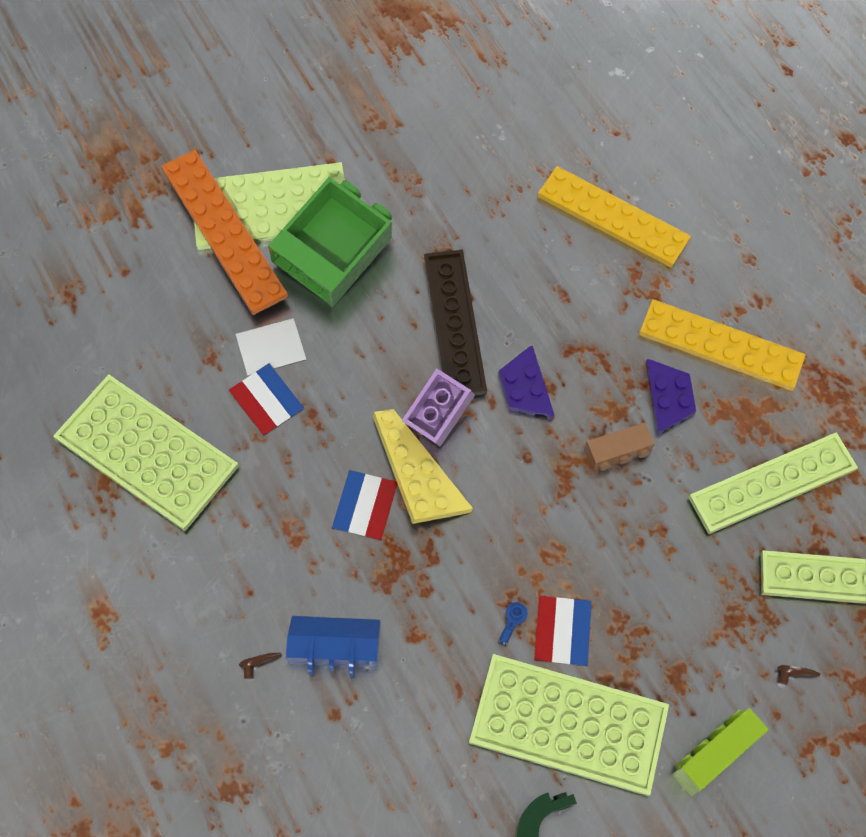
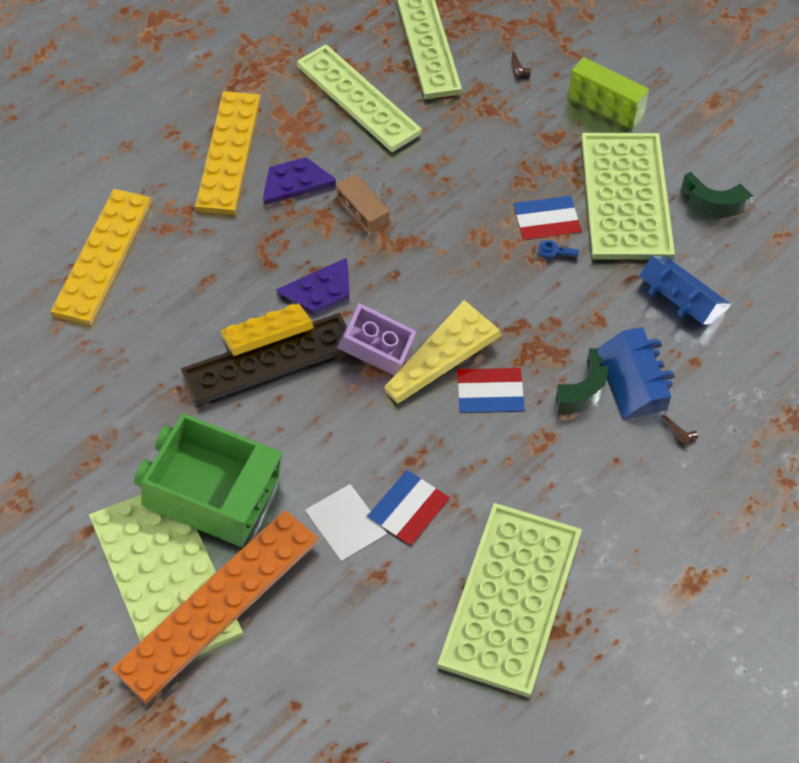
camera: 105 degrees left, 10 degrees down
none -> yellow plate [220,303,314,356]
none -> dark green arch [556,348,608,414]
none -> blue piece [639,255,731,324]

